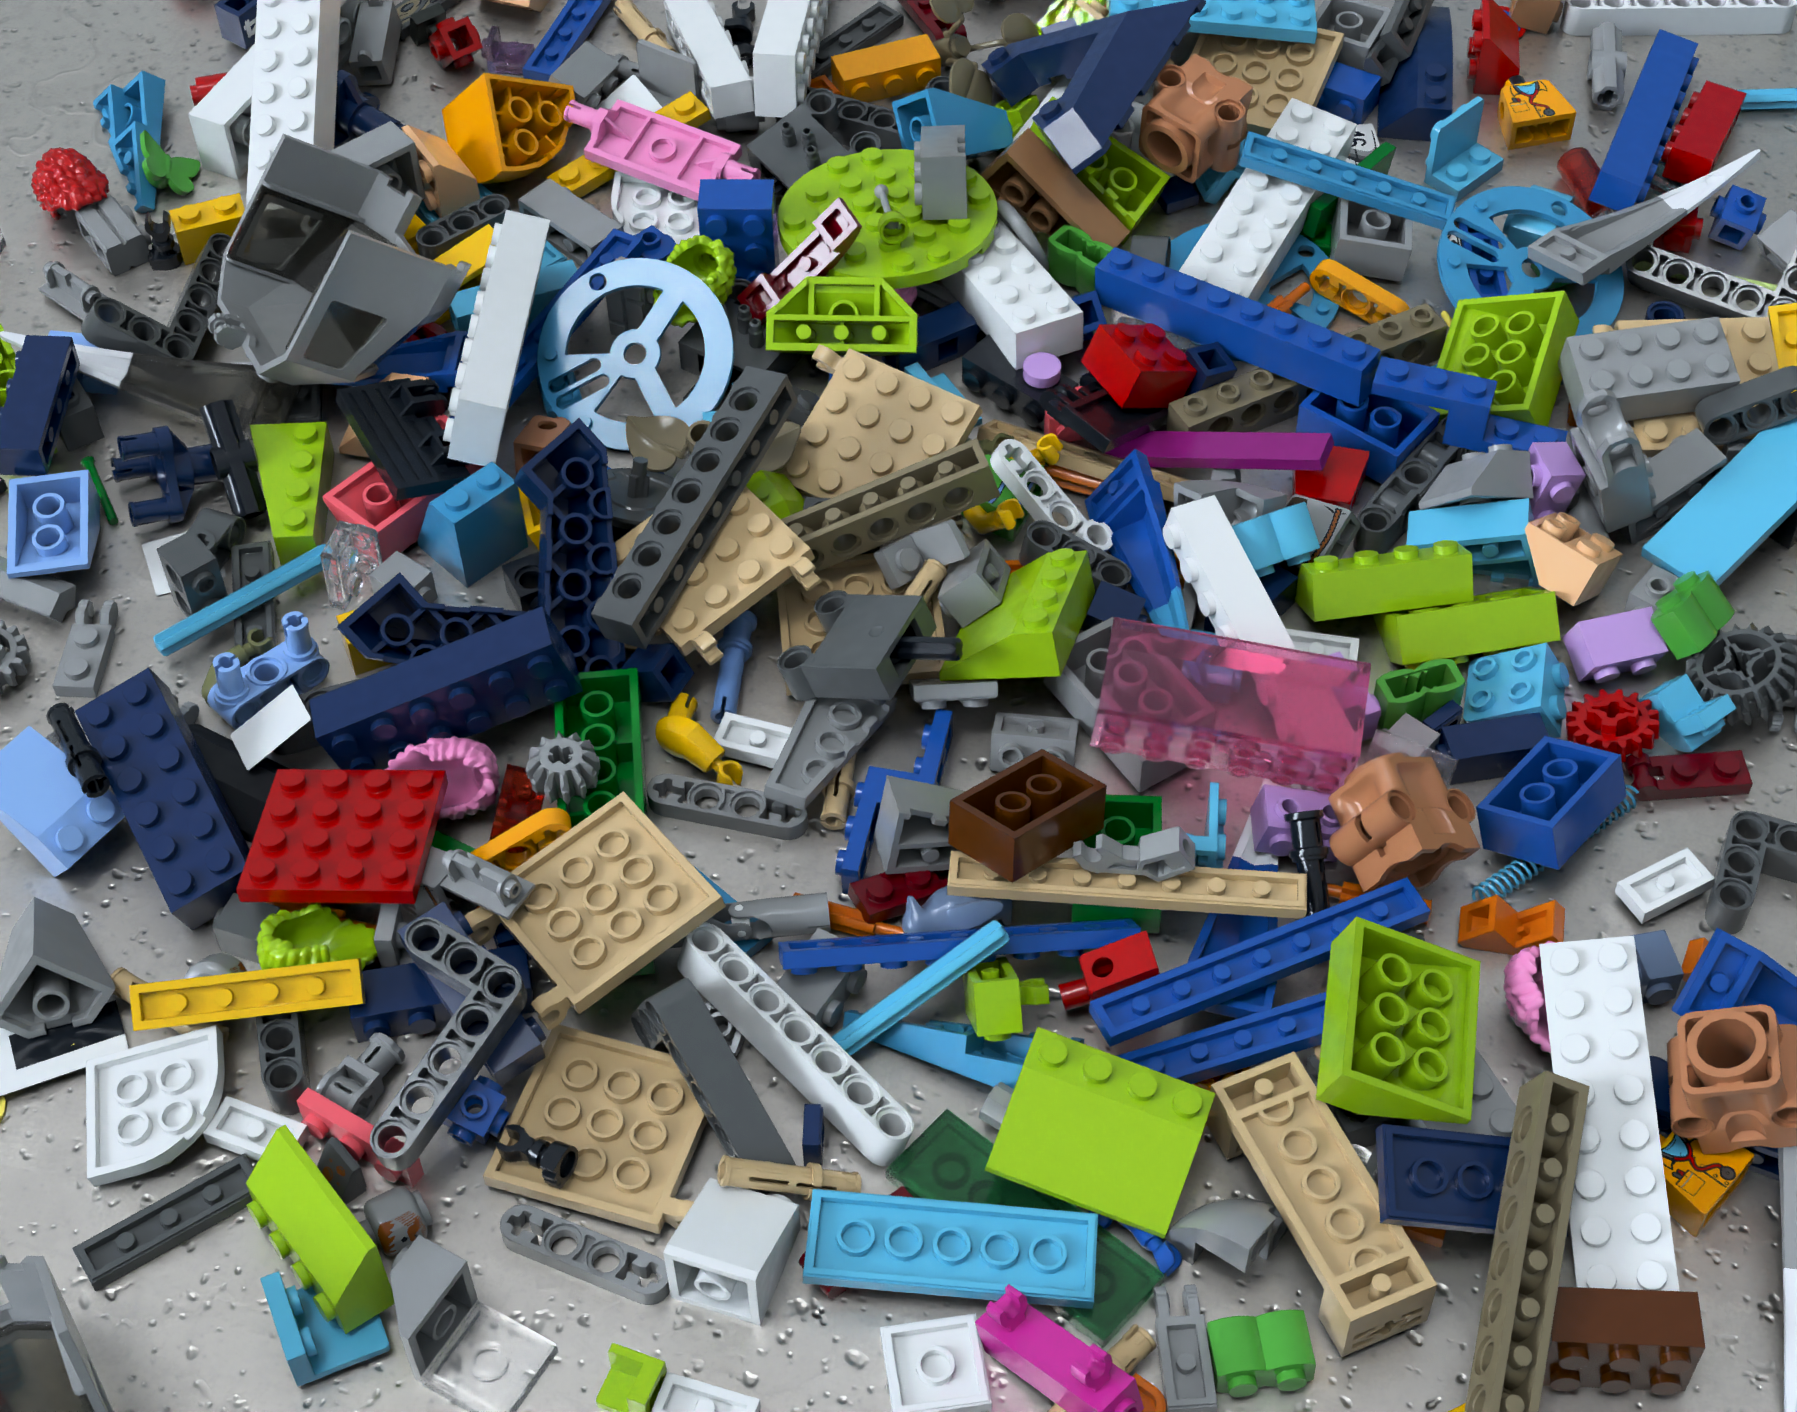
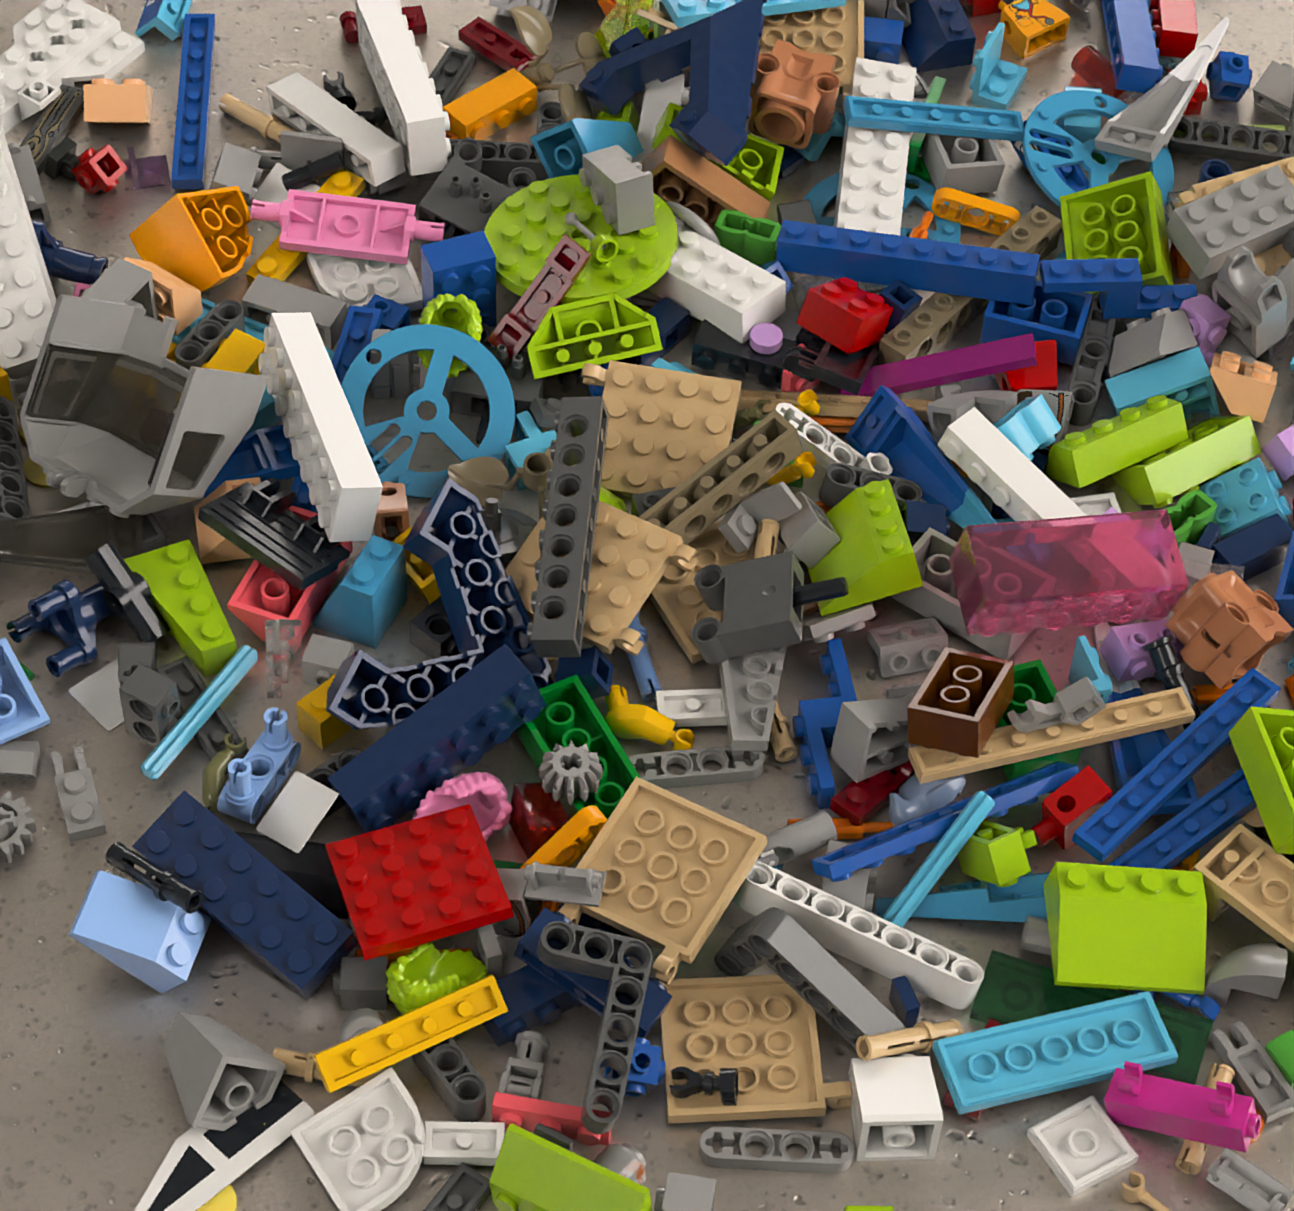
camera: 25 degrees left, 0 degrees up
none -> black axle [281,151,345,192]

